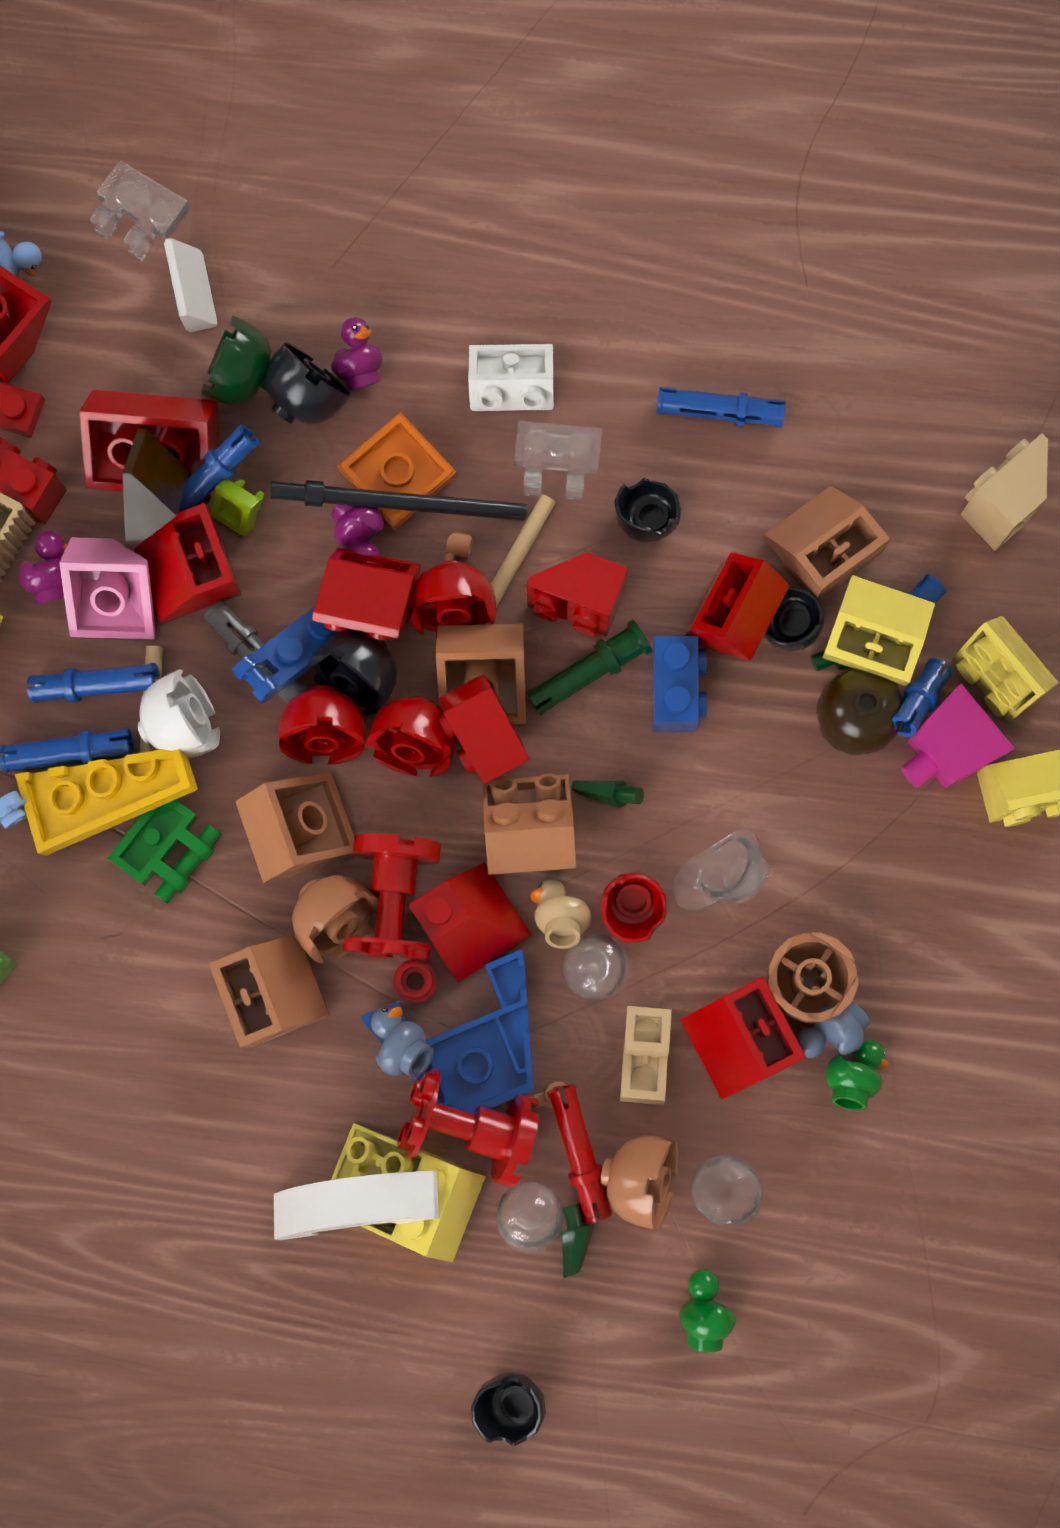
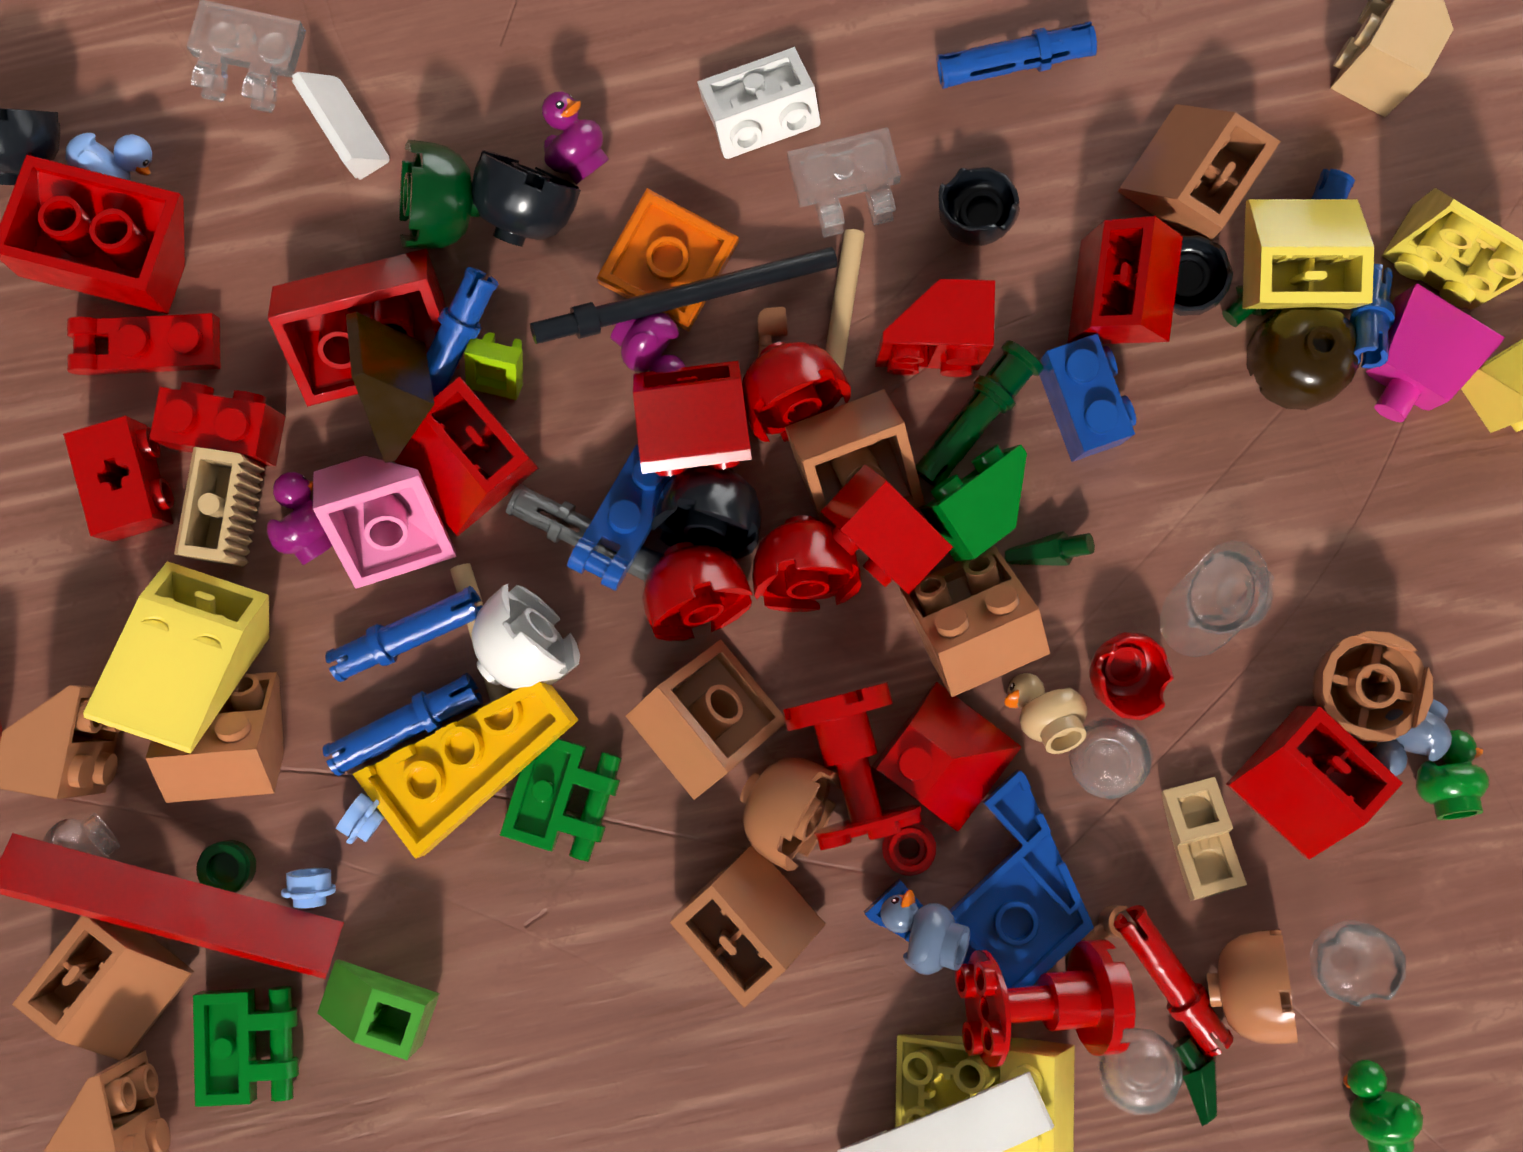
camera: 20 degrees left, 5 degrees up
none -> green slope [920,444,1027,562]

